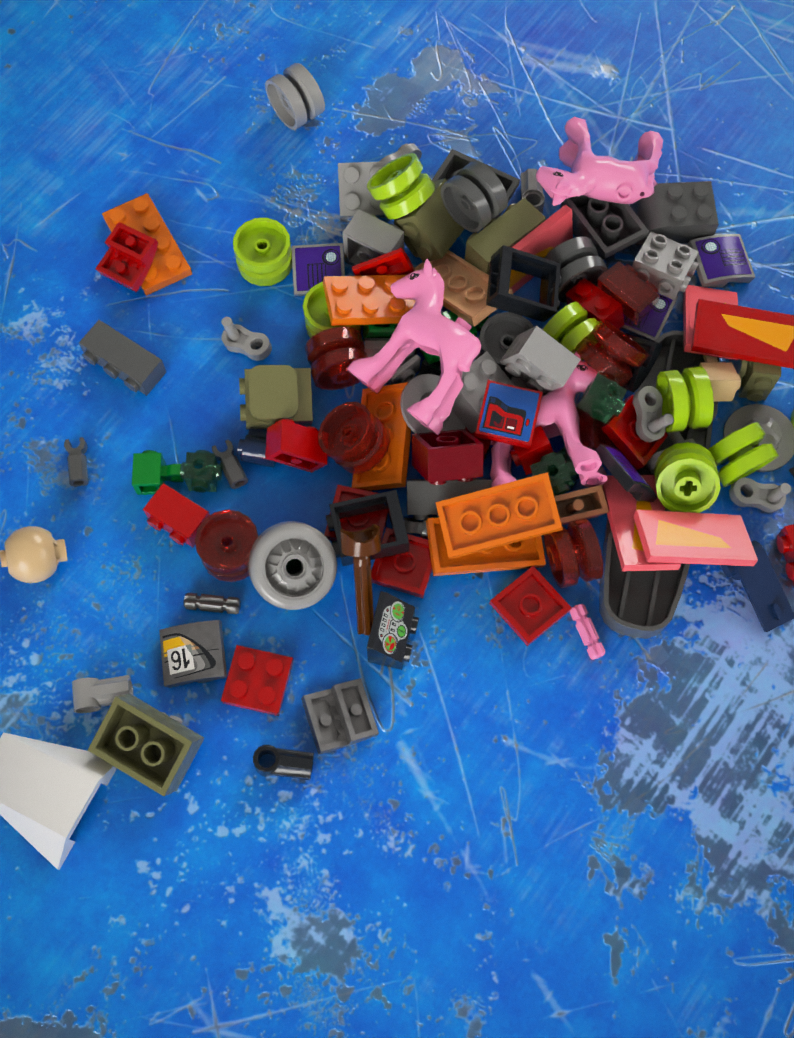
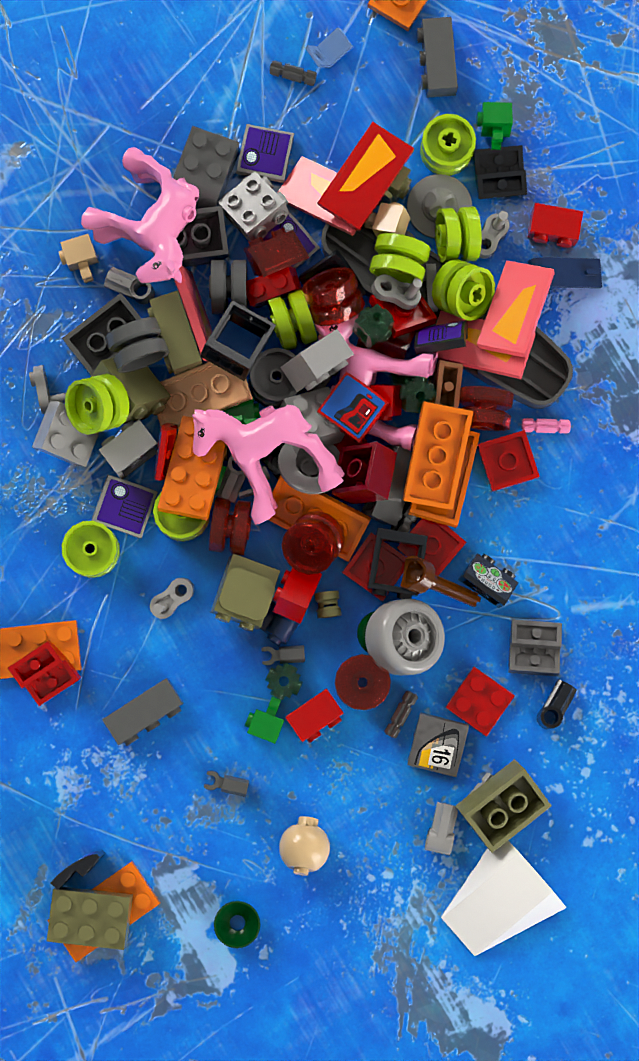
camera: 75 degrees left, 15 degrees up
none -> tan brick [58,234,99,283]
none -> olive wheel [314,591,342,619]

